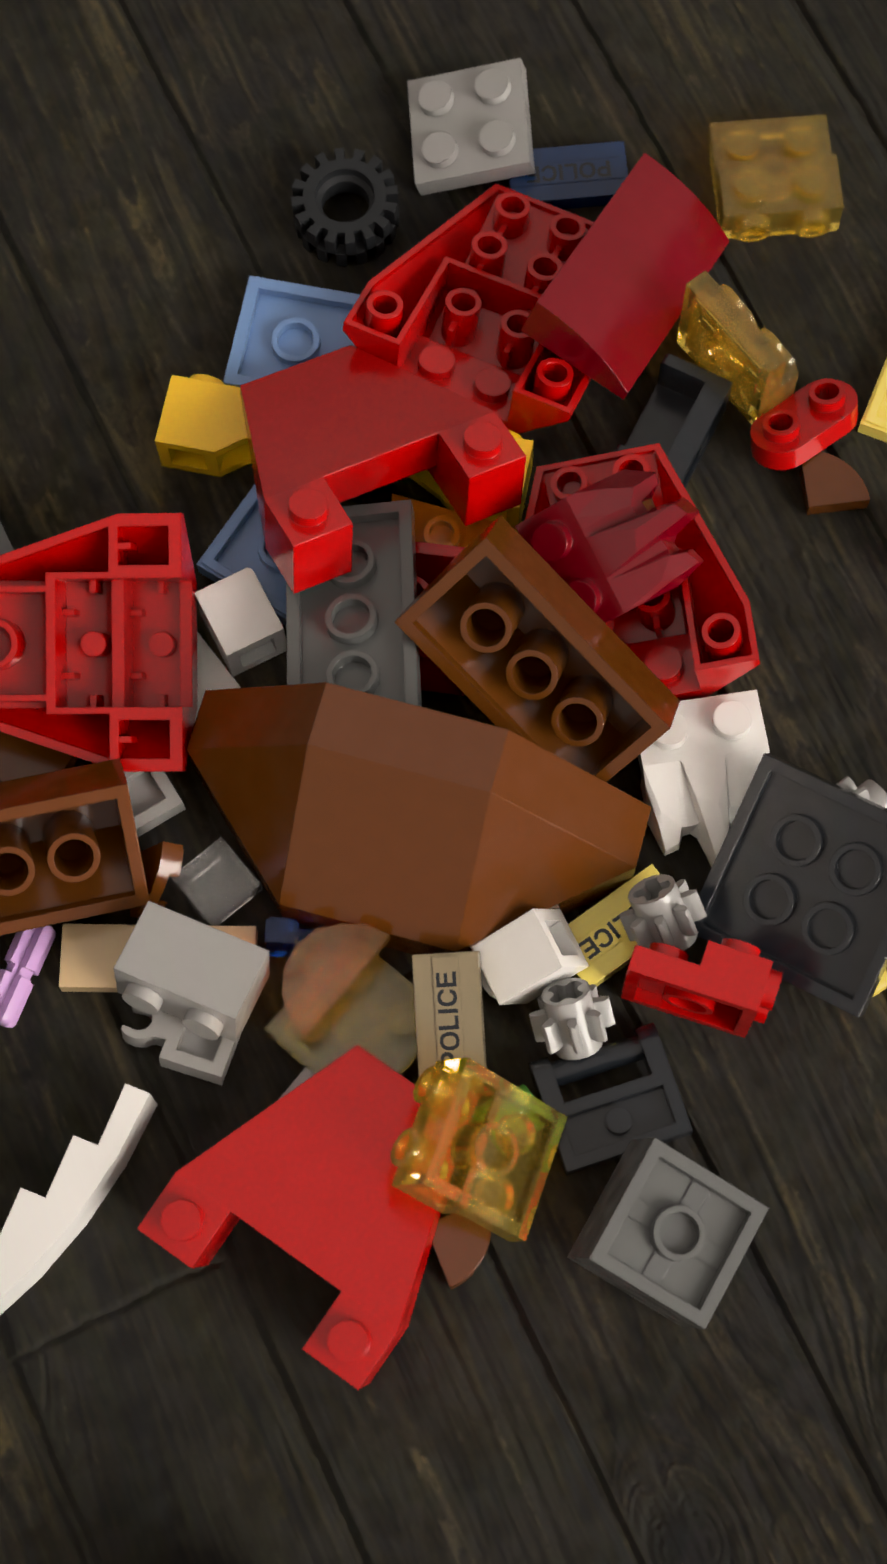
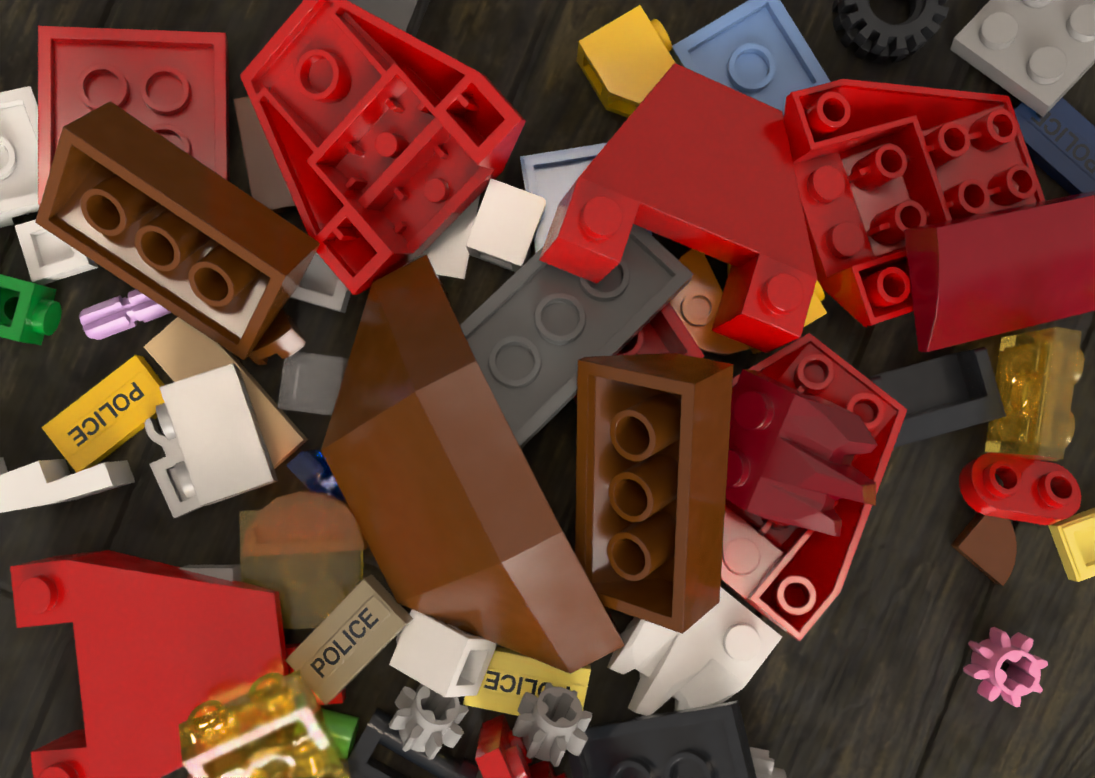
camera: 40 degrees right, 15 degrees up
none -> yellow tile [41,355,165,473]

